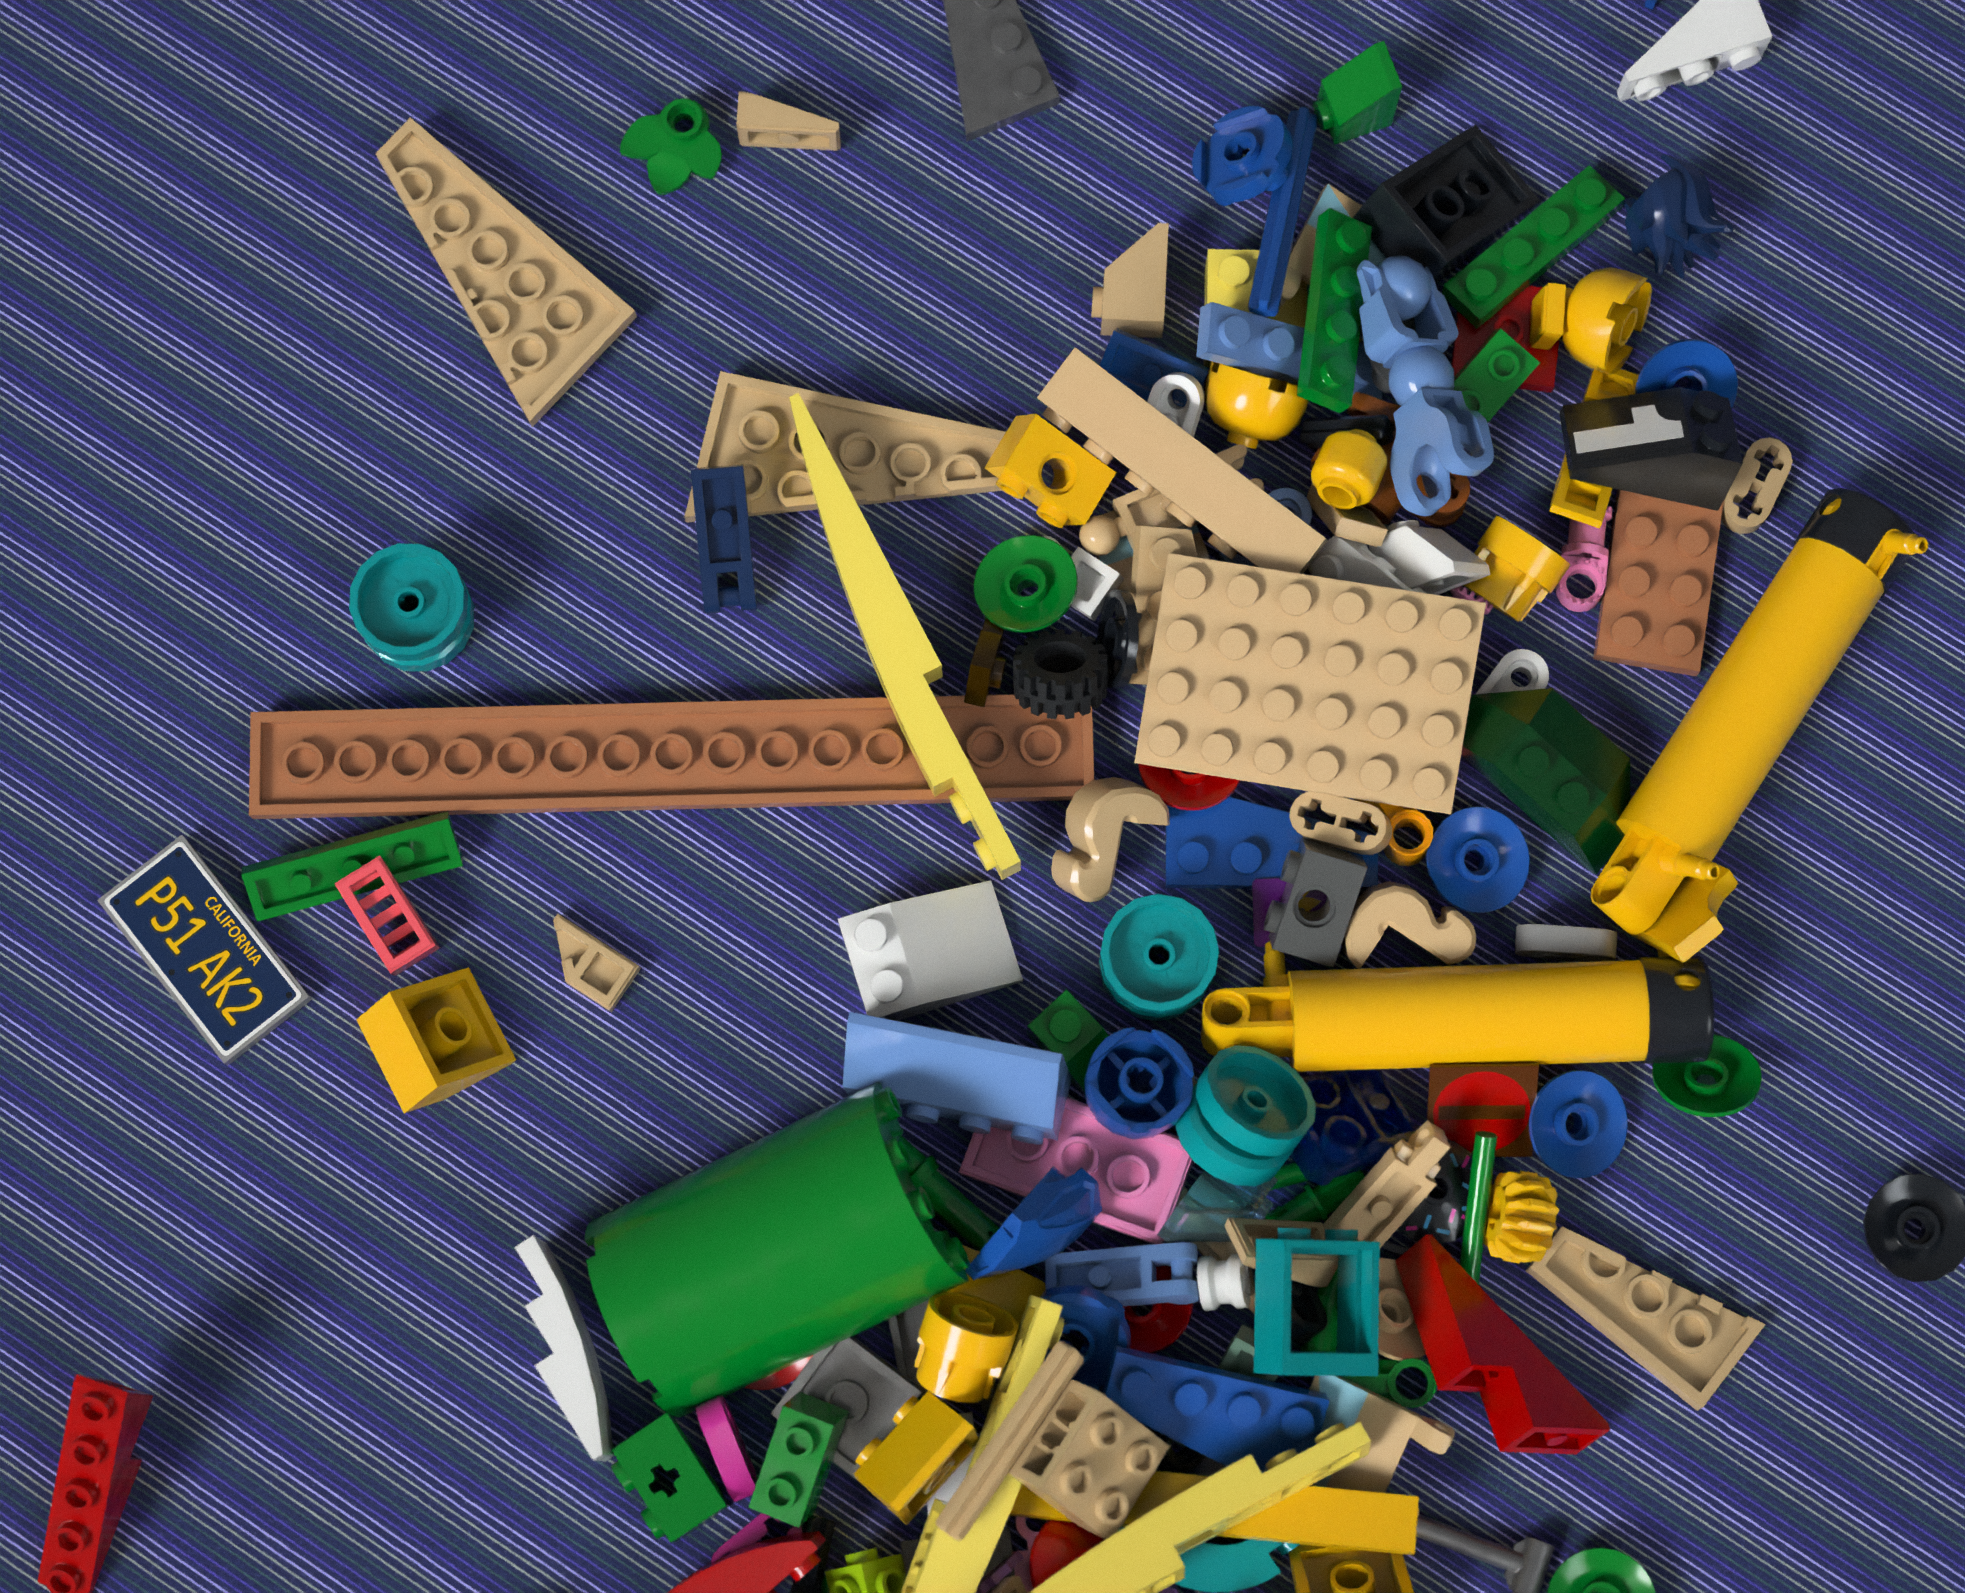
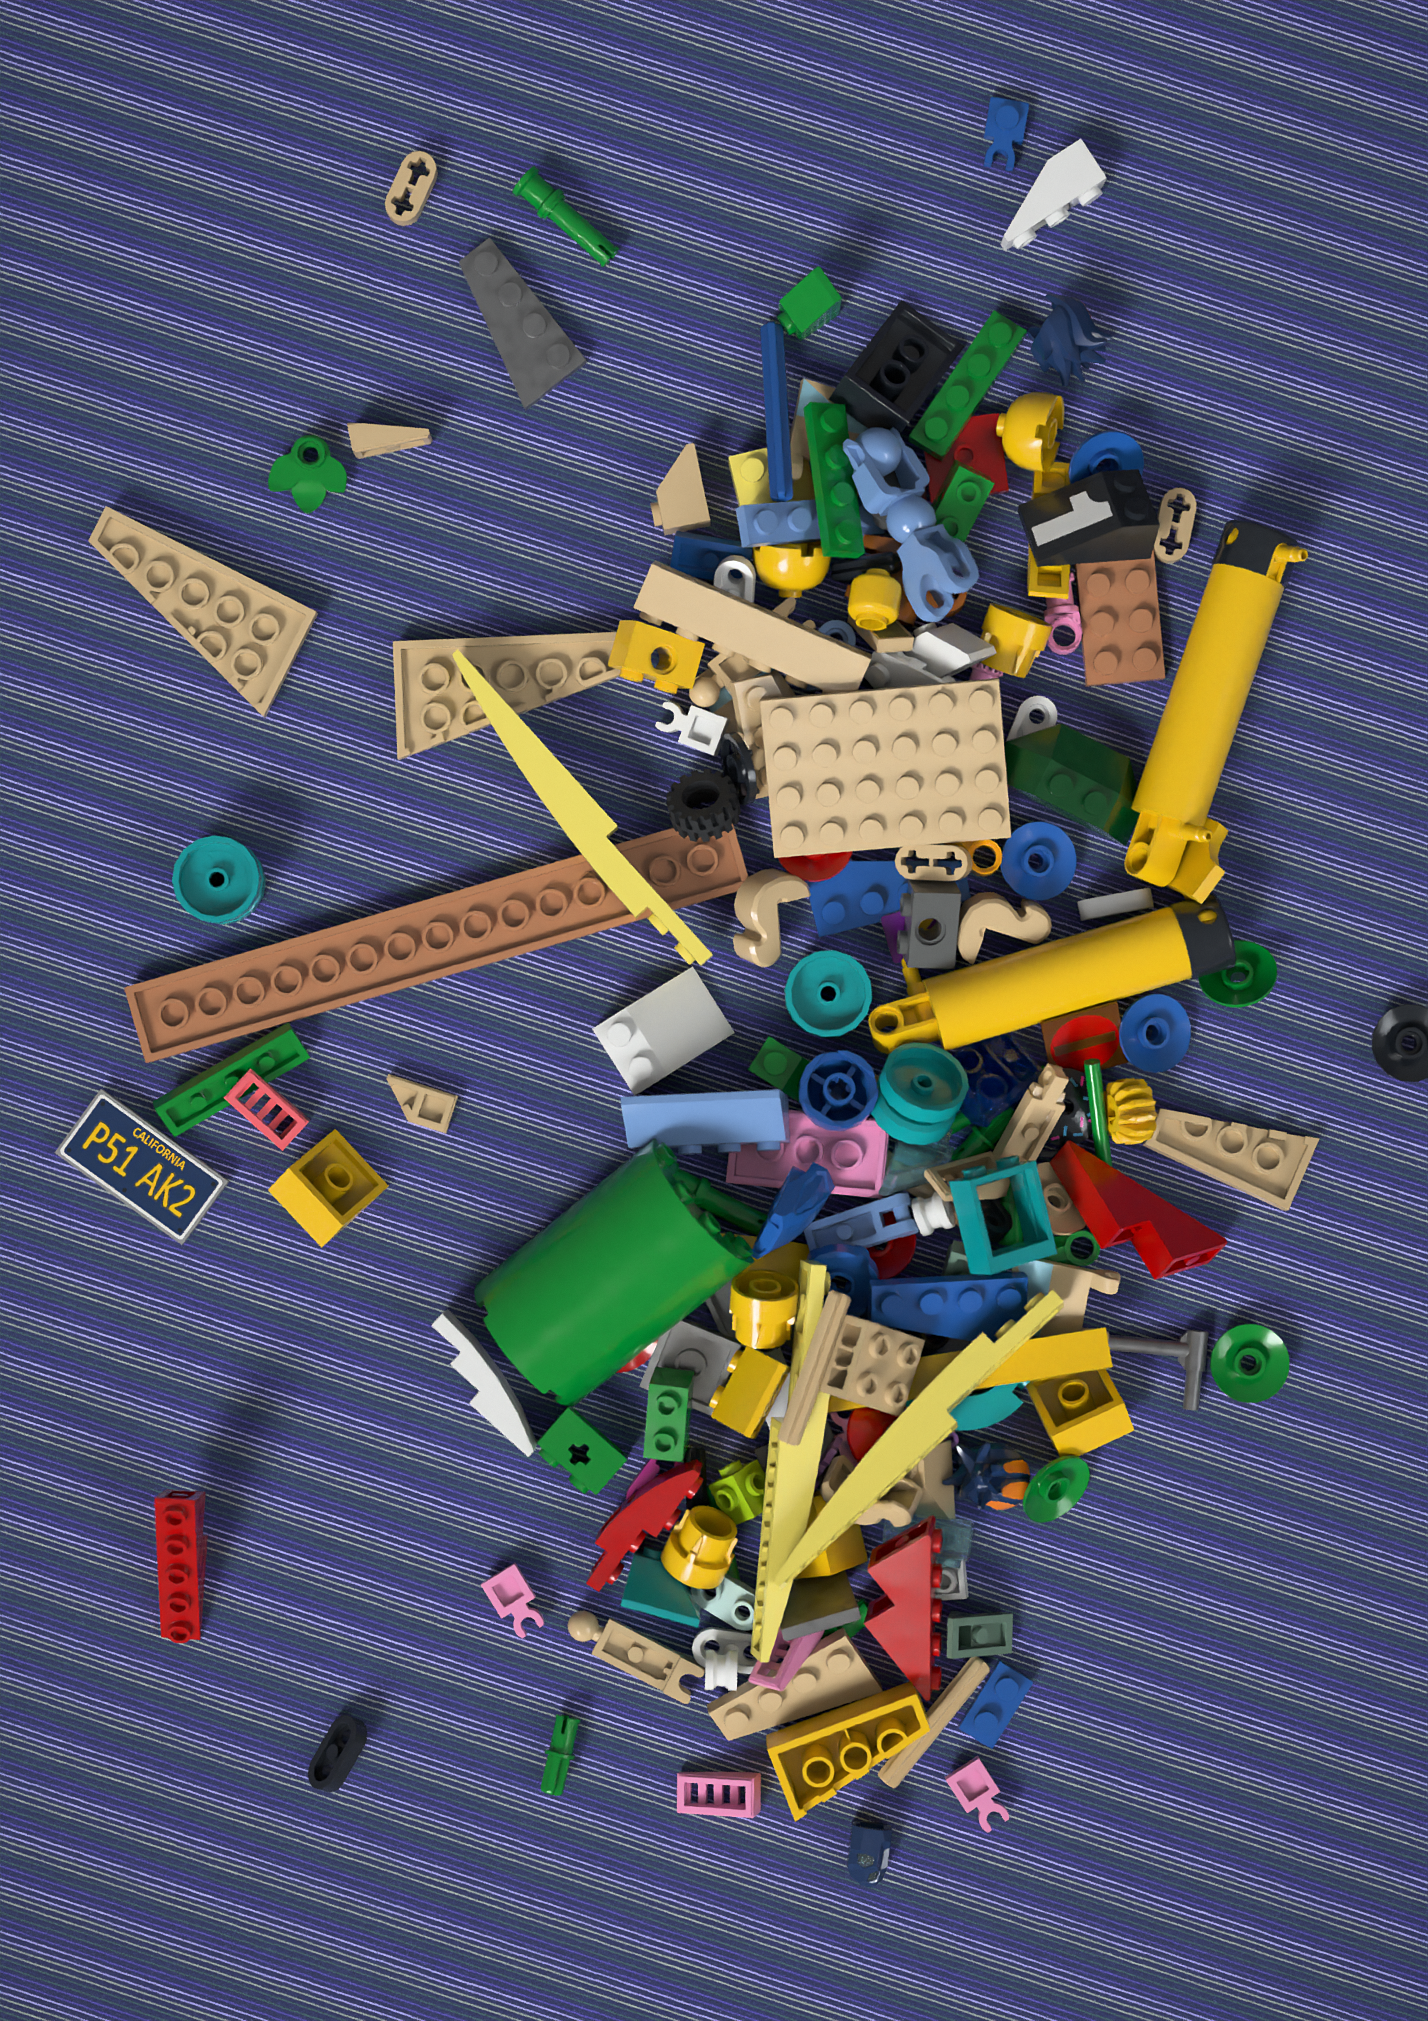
camera: 20 degrees left, 10 degrees up
dark blue plate [691,464,757,614] -> none
dark pink beam [696,1395,758,1502] -> none
dark brown plate [964,618,1007,707] -> none
green dish [974,535,1078,633] -> none
blue plate [1192,106,1293,206] -> none
yellow tile [1529,282,1566,350] -> none

